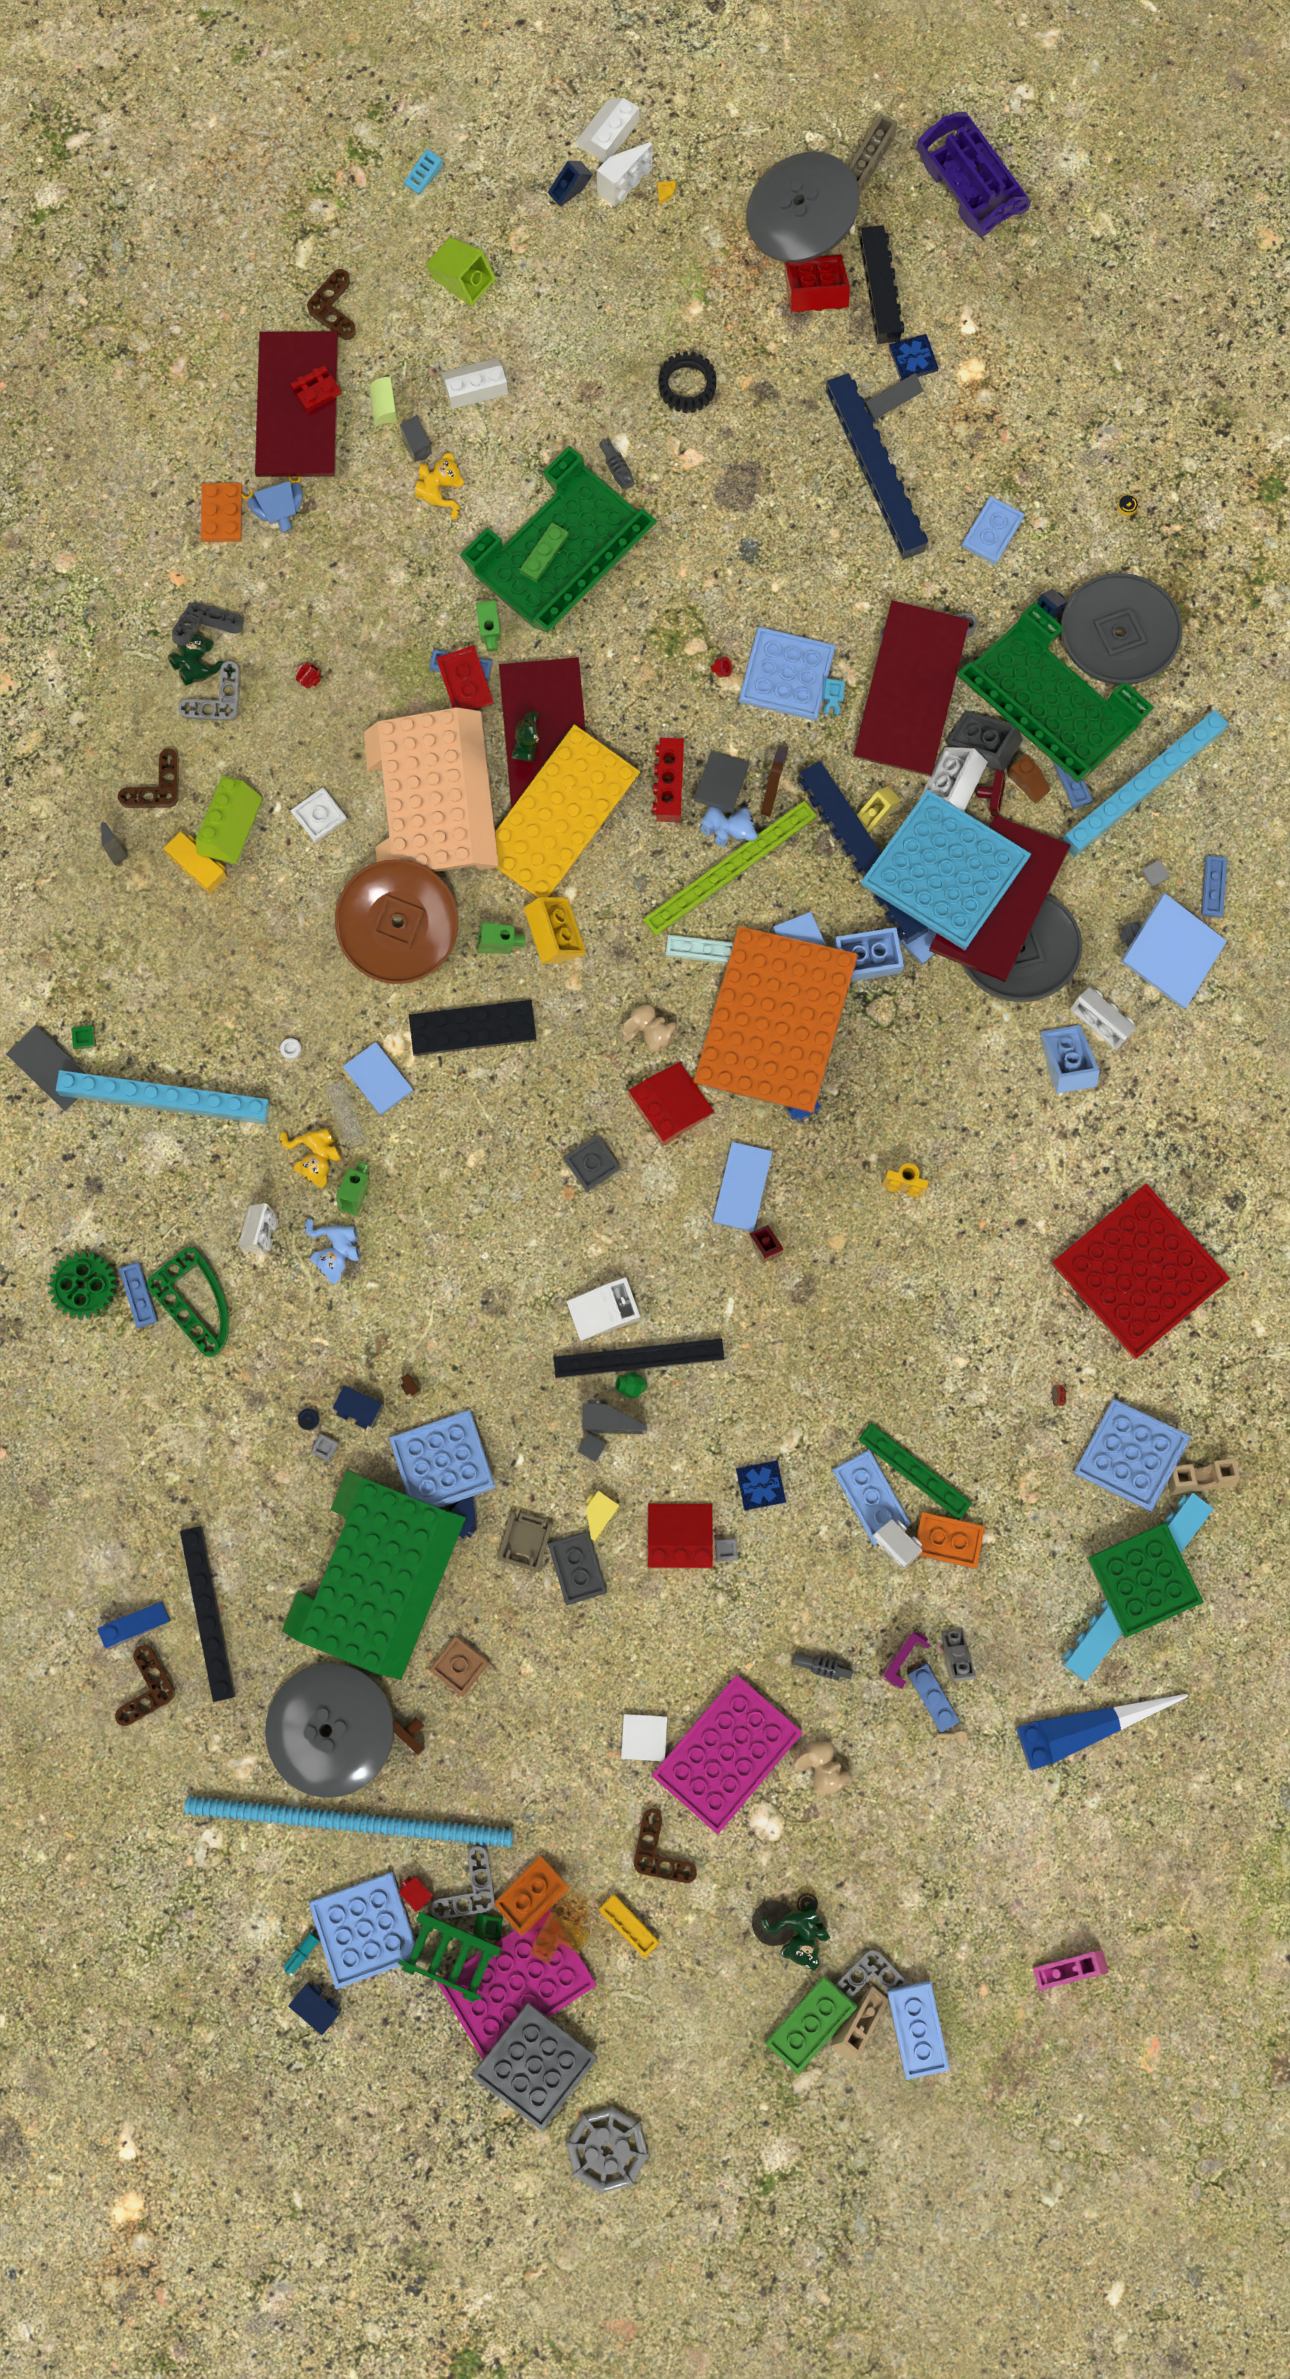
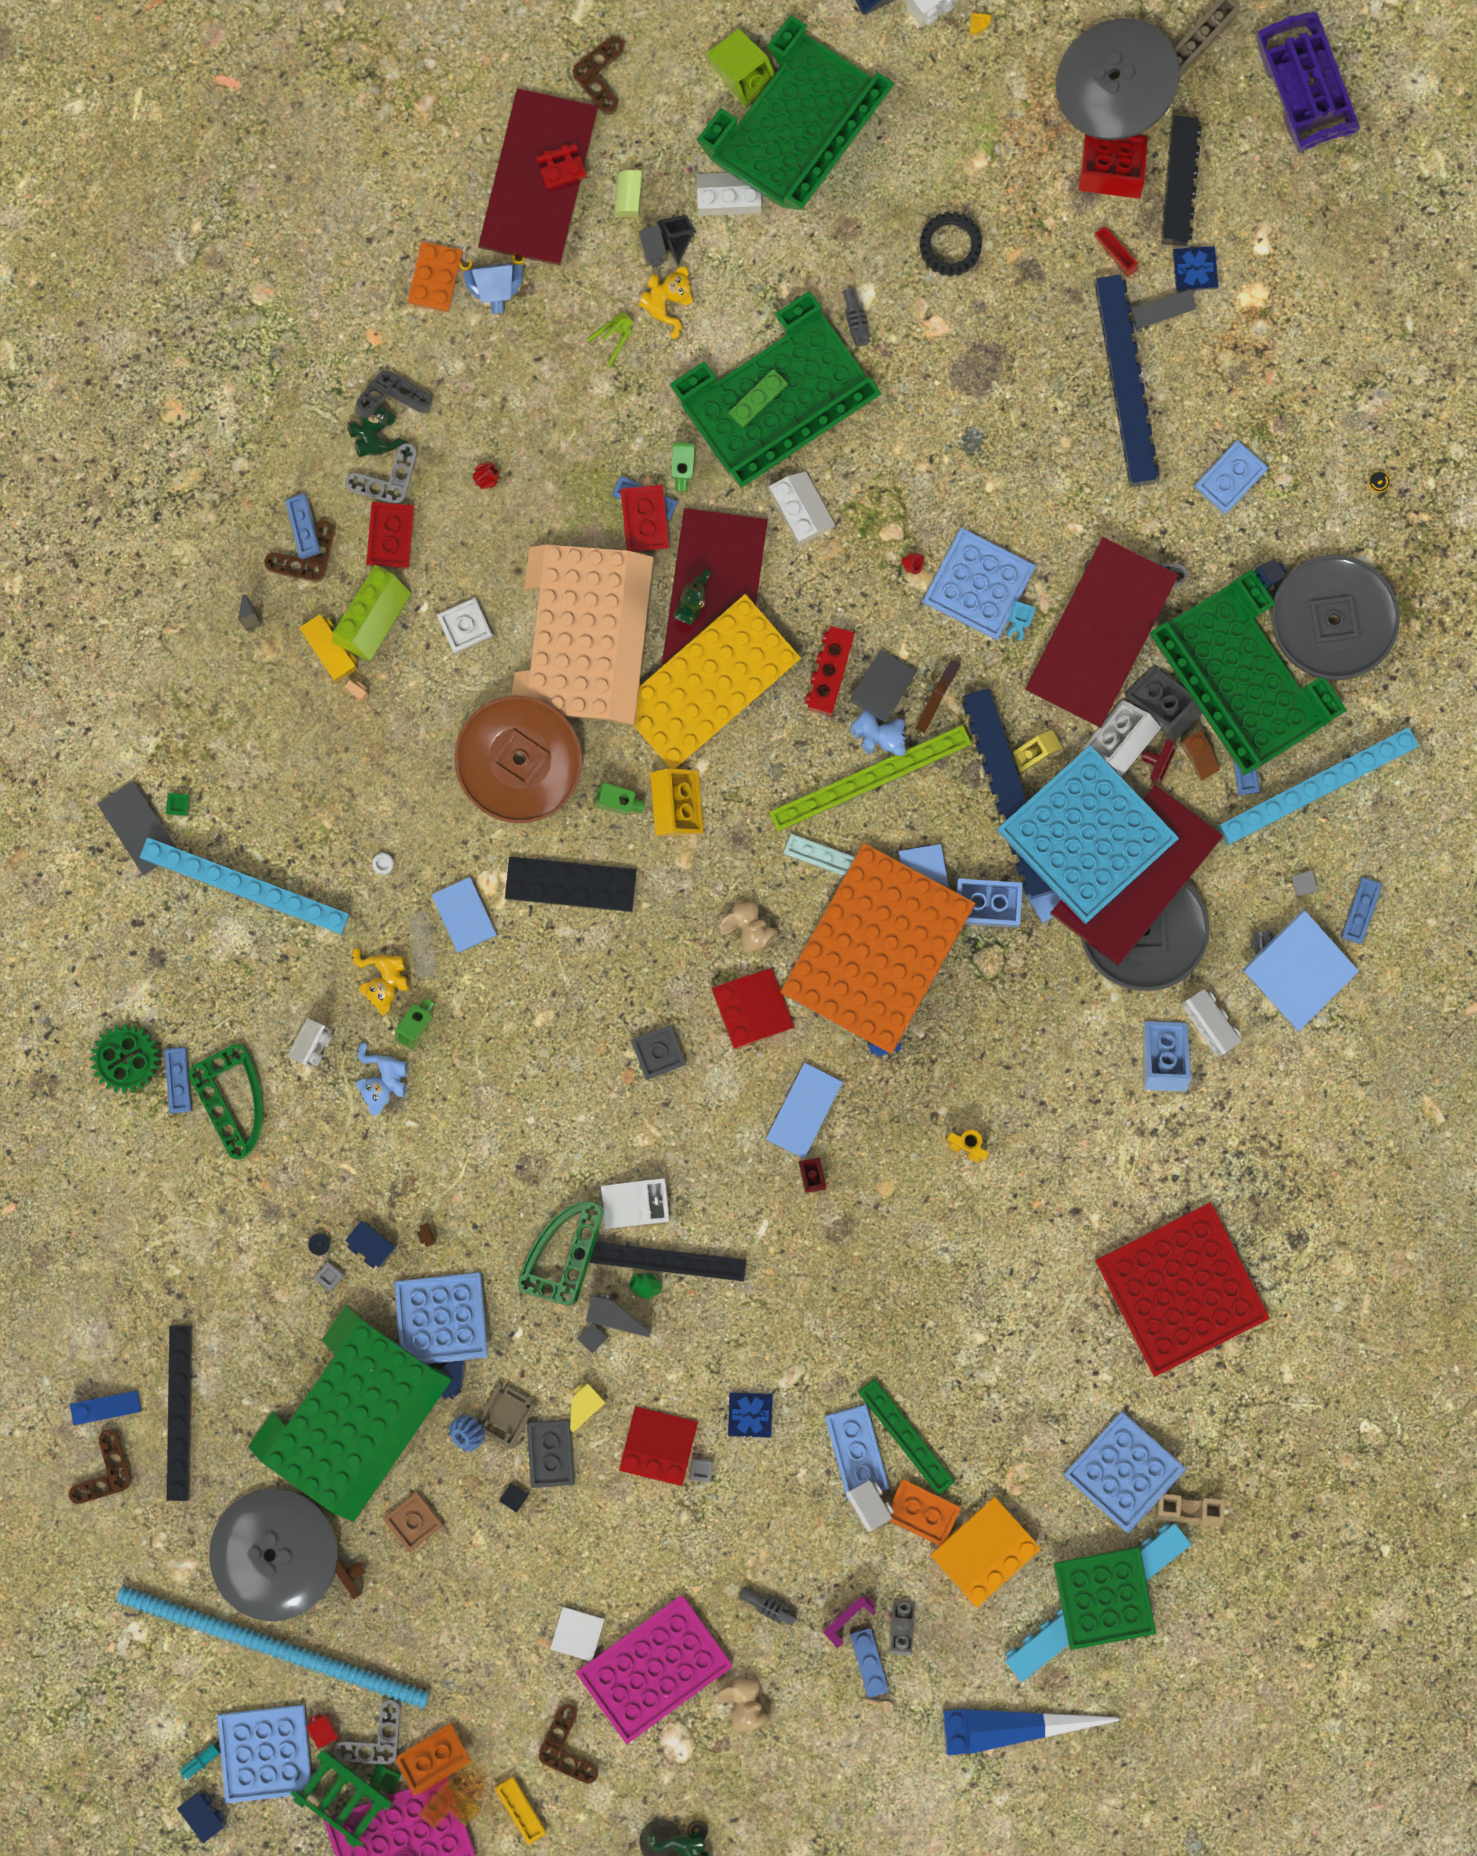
camera: 15 degrees right, 5 degrees up
clear red tile [1052,1385,1066,1406] -> none
none -> medium blue tile [285,493,321,559]
none -> light nougat plate [345,680,368,703]
none -> red plate [366,502,415,569]
none -> medium blue gear [448,1414,485,1452]
none -> black tile [499,1483,529,1513]
none -> green beam [518,1202,604,1306]
none -> lime plant [587,313,634,367]
none -> black slope [657,215,696,266]
none -> green slope [696,15,895,210]
none -> white slope [769,471,836,547]
none -> light orange slope [929,1496,1041,1608]
none -> red piece [1095,226,1138,278]

